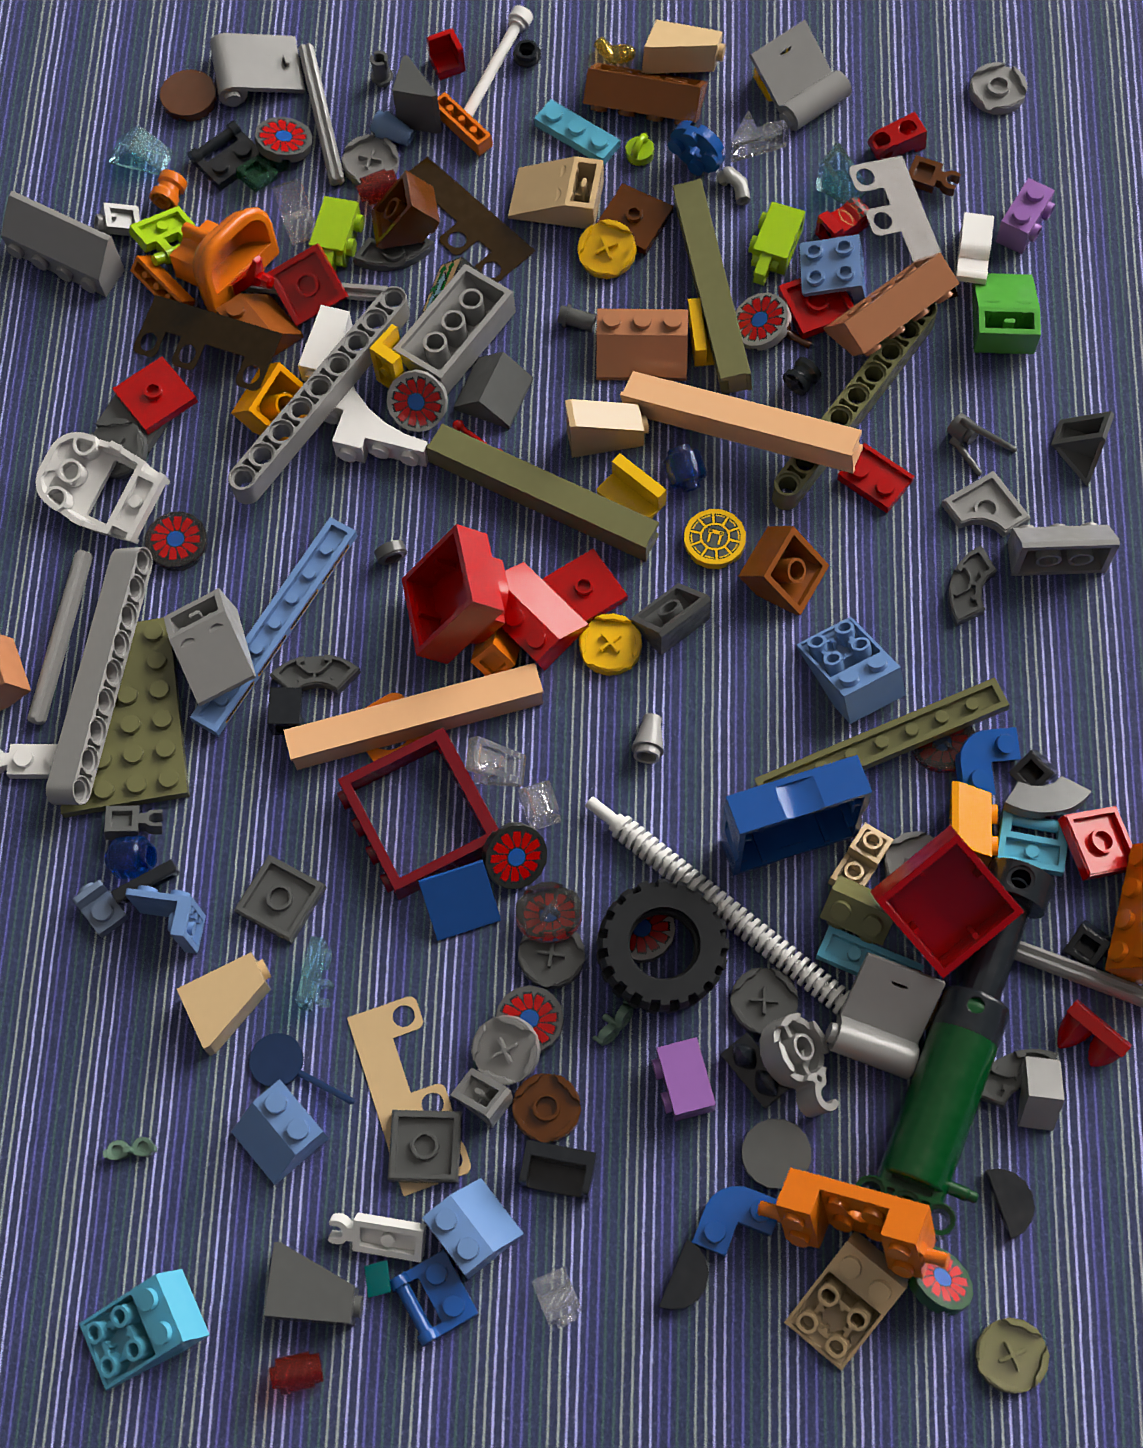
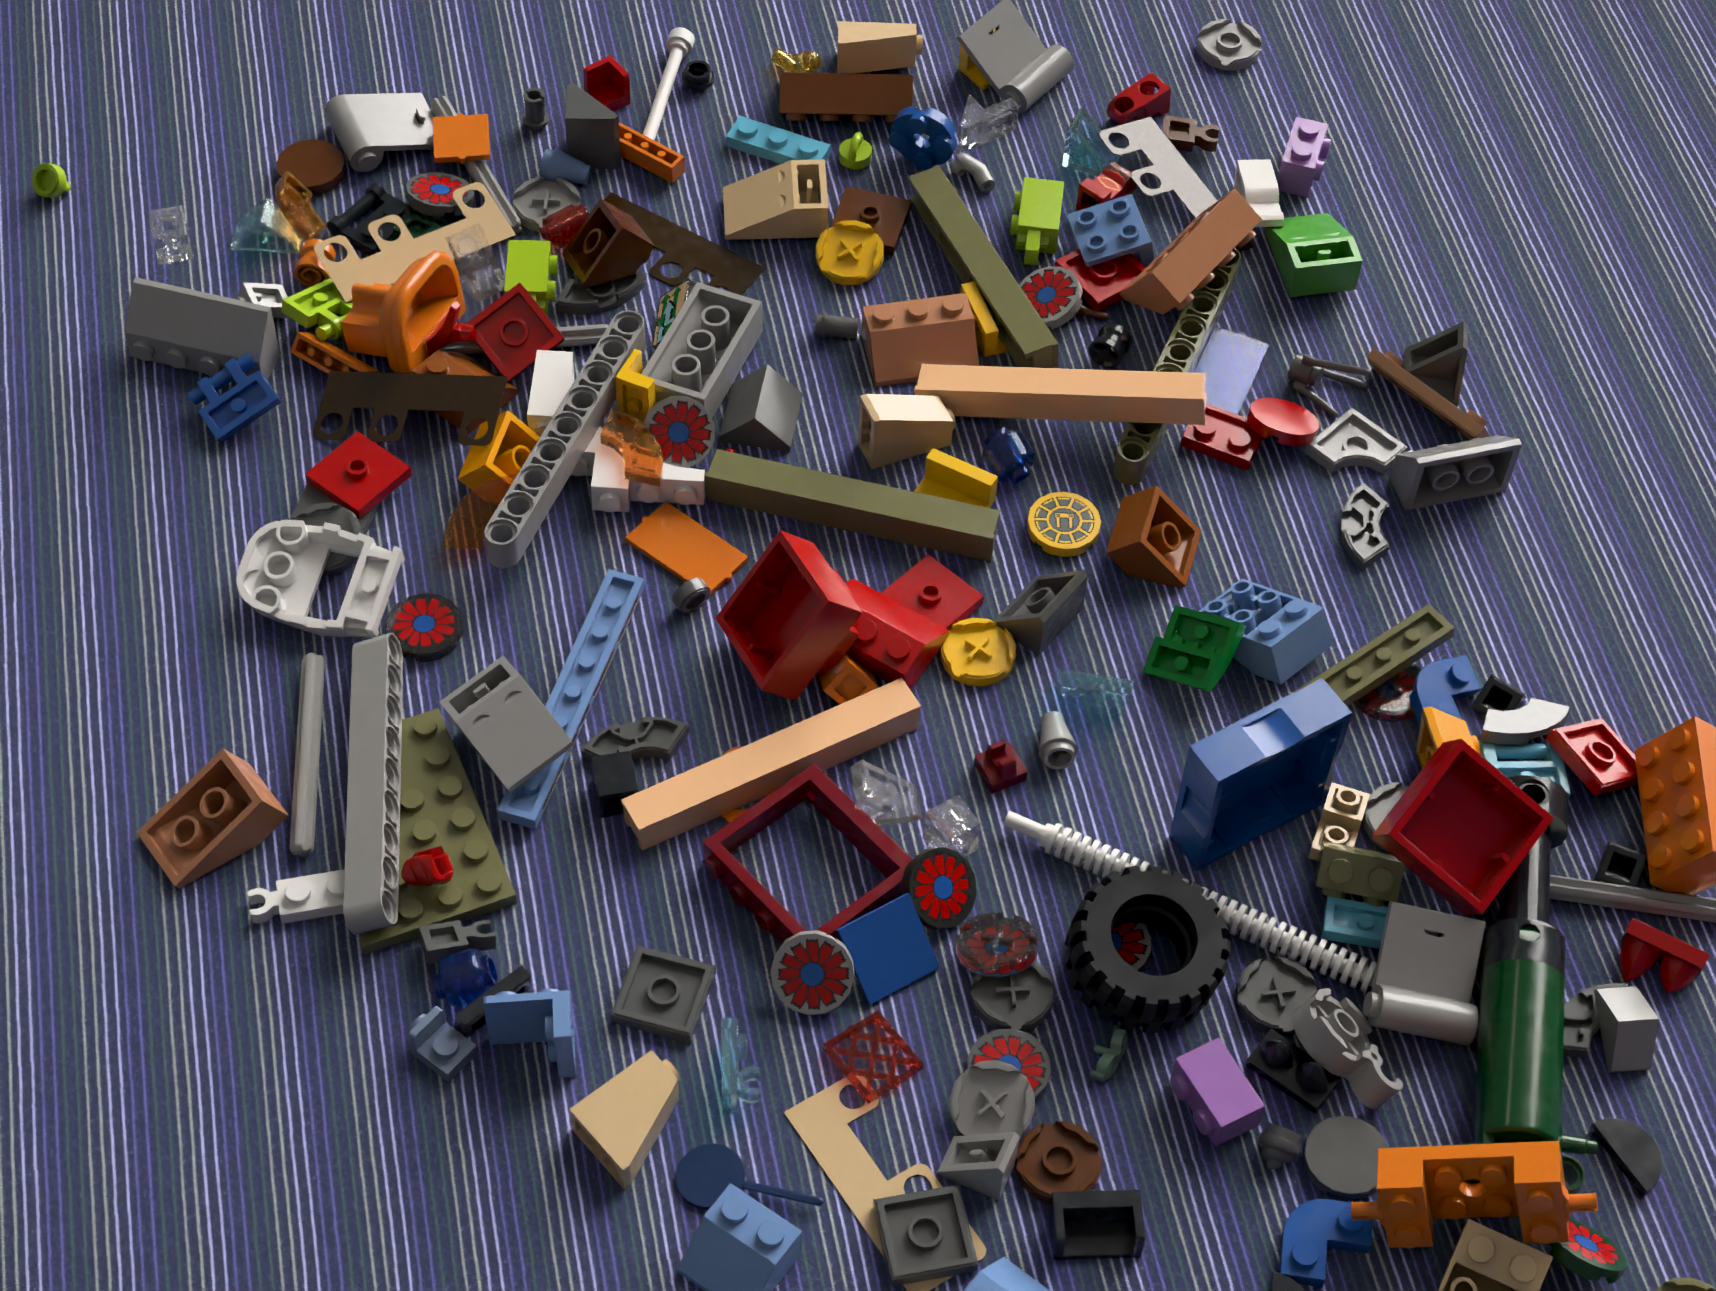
camera: 20 degrees left, 15 degrees down
none -> clear brick [148,205,194,265]
none -> blue plate [187,353,281,443]
none -> clear orange tile [275,171,326,241]
none -> tan piece [314,182,516,302]
none -> red arm [401,846,454,886]
none -> orange piece [432,113,491,164]
none -> clear orange tile [442,475,517,549]
none -> clear orange tile [600,408,663,487]
none -> orange piece [625,501,749,597]
none -> tile [770,930,855,1015]
none -> clear red window [822,1010,924,1104]
none -> dark red tile [974,740,1028,794]
none -> clear light blue plate [1054,668,1134,716]
none -> green slope [1142,605,1246,692]
none -> clear blue piece [1194,327,1270,415]
none -> tile [1247,397,1319,446]
none -> dark grey plate [1258,1123,1302,1170]
none -> medium nougat plate [1366,348,1490,440]

